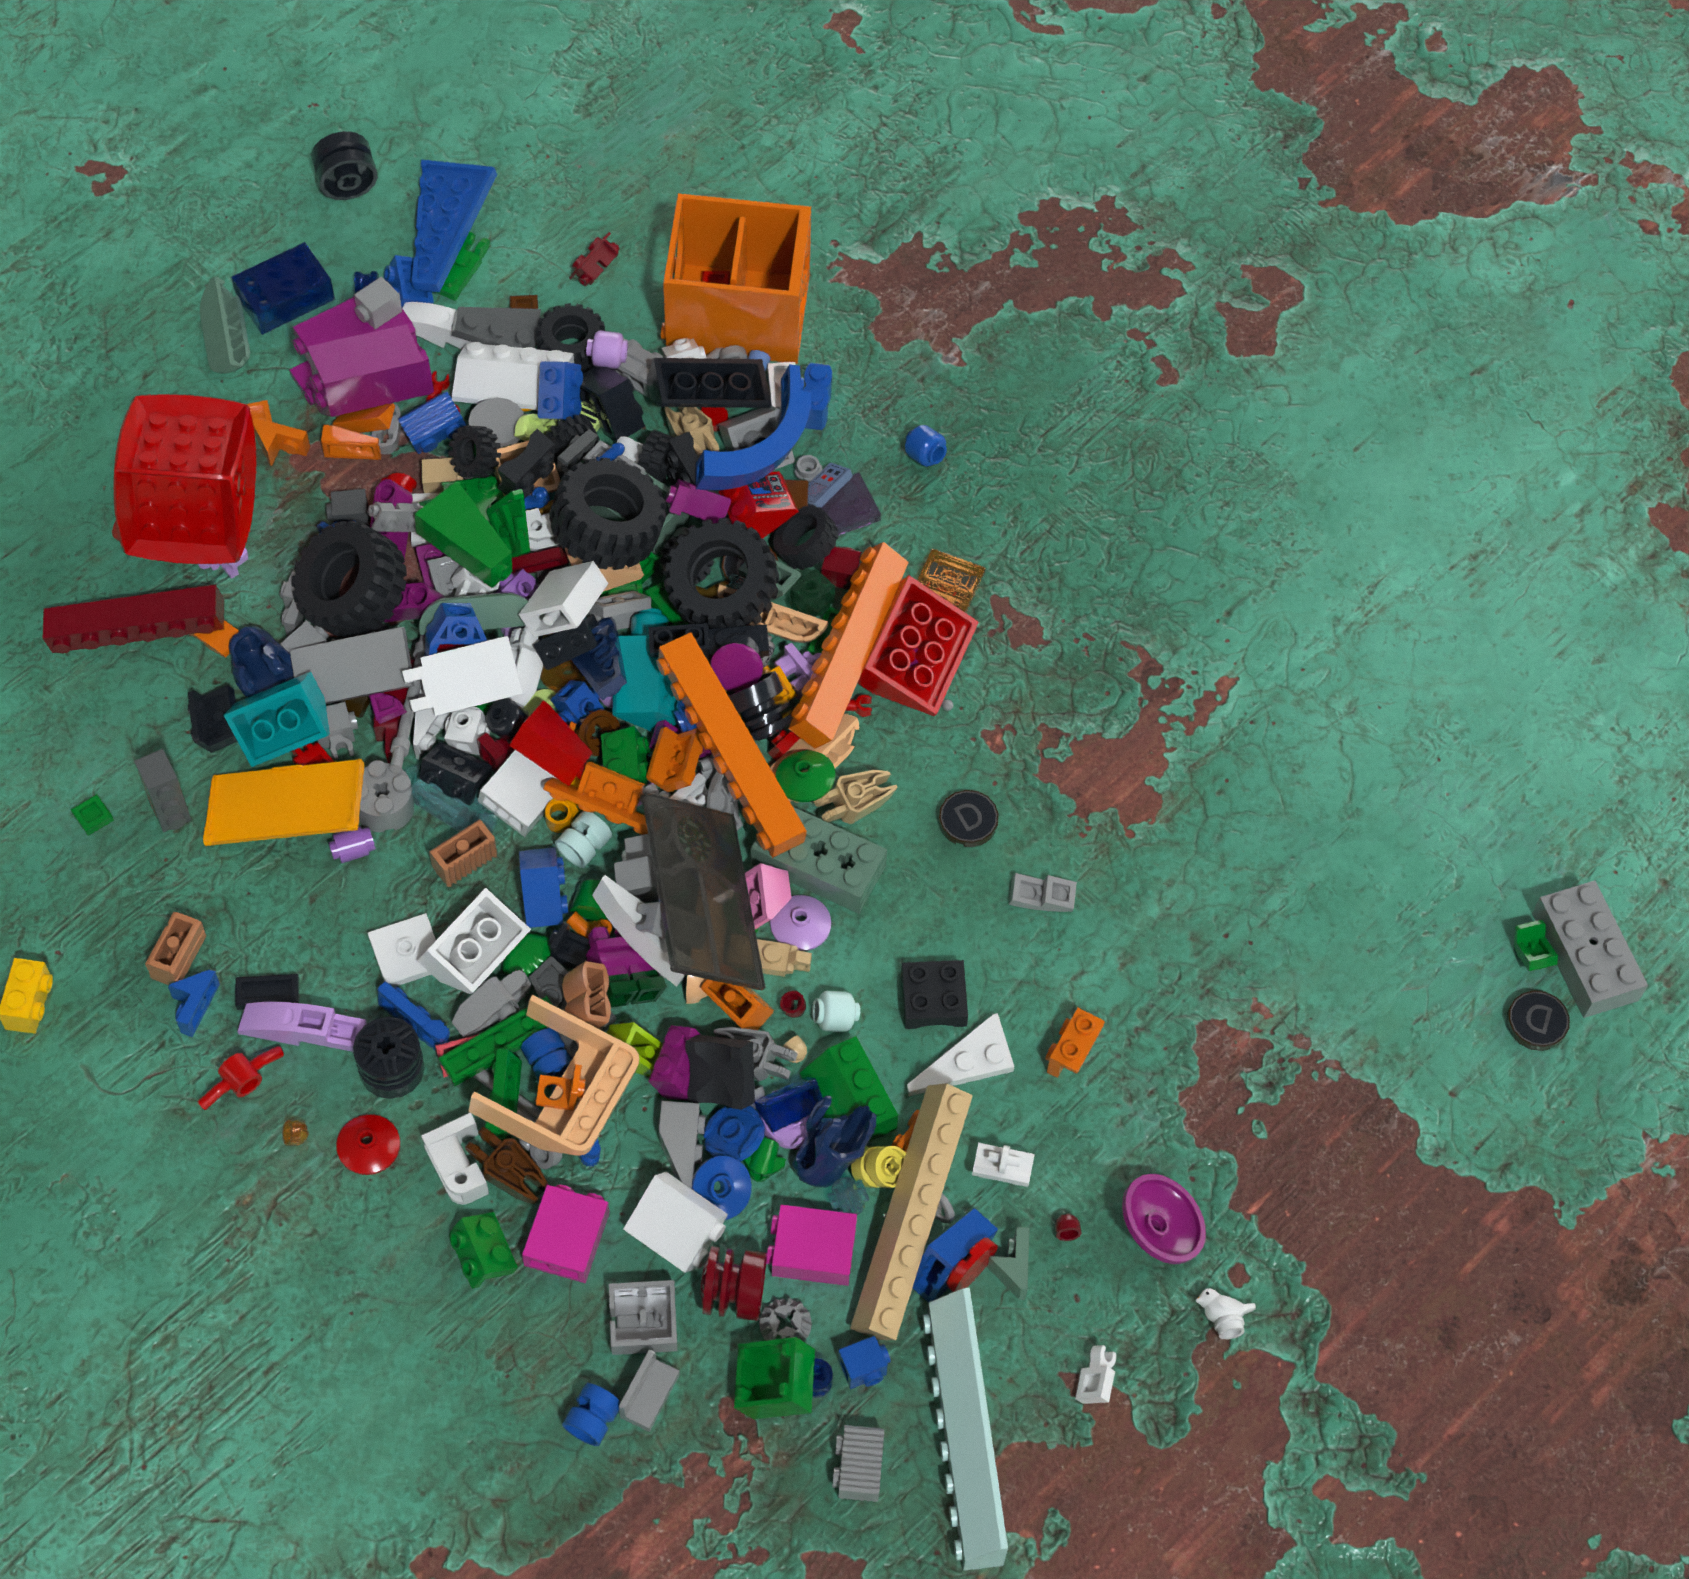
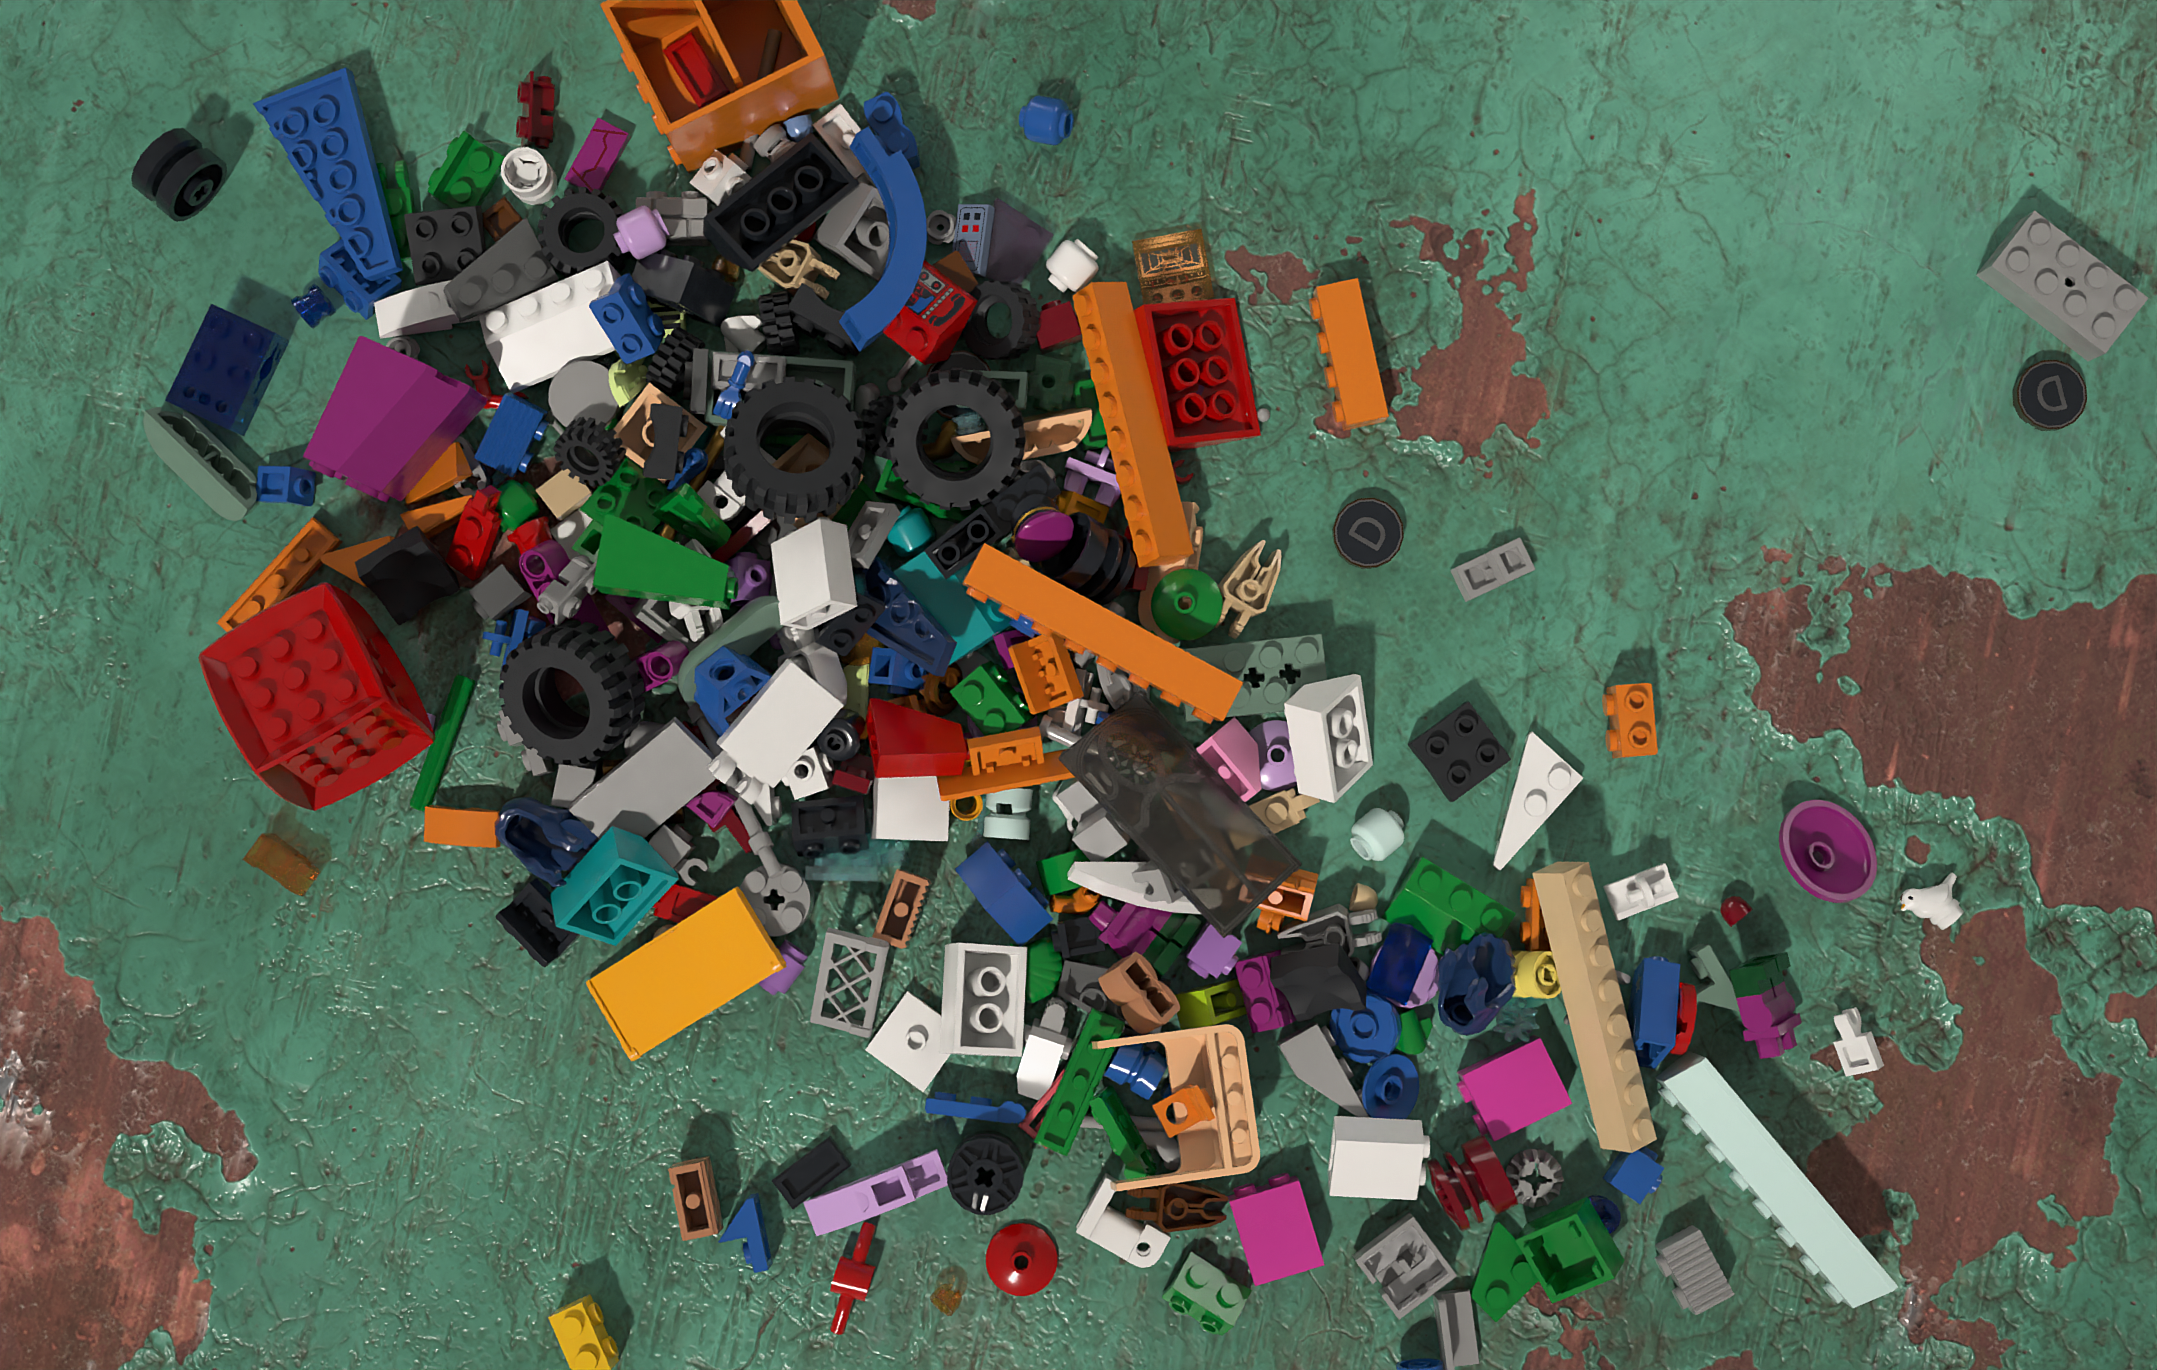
camera: 30 degrees left, 25 degrees up
dark red brick [42,584,224,654] -> none
green tile [71,794,114,836] -> none
dark grey brick [134,749,191,833] -> none
light grey brick [354,276,402,329] -> none
magenta bracket [665,479,731,524] -> none
dark red hinge [780,991,806,1018] -> none
green bracket [1514,920,1558,971] -> none
none -> clear orange leg [242,833,321,896]
none -> blue bracket [256,466,316,506]
none -> black brick [355,526,461,626]
none -> black brick [404,206,487,286]
none -> green axle [409,675,475,812]
none -> green bracket [428,131,505,209]
none -> red hinge [445,485,502,581]
none -> green head [495,479,540,532]
none -> white wheel [501,147,557,205]
none -> magenta tile [565,118,631,192]
none -> clear orange hinge [711,254,740,282]
none -> light grey window [810,927,889,1038]
none -> white head [1046,239,1099,293]
none -> medium lavender brick [1184,921,1242,979]
none -> orange plate [1257,910,1285,935]
none -> white slope [1284,674,1373,803]
none -> orange brick [1309,278,1389,431]
none -> green wing [1470,1219,1539,1322]
none -> magenta hips [1729,952,1802,1059]

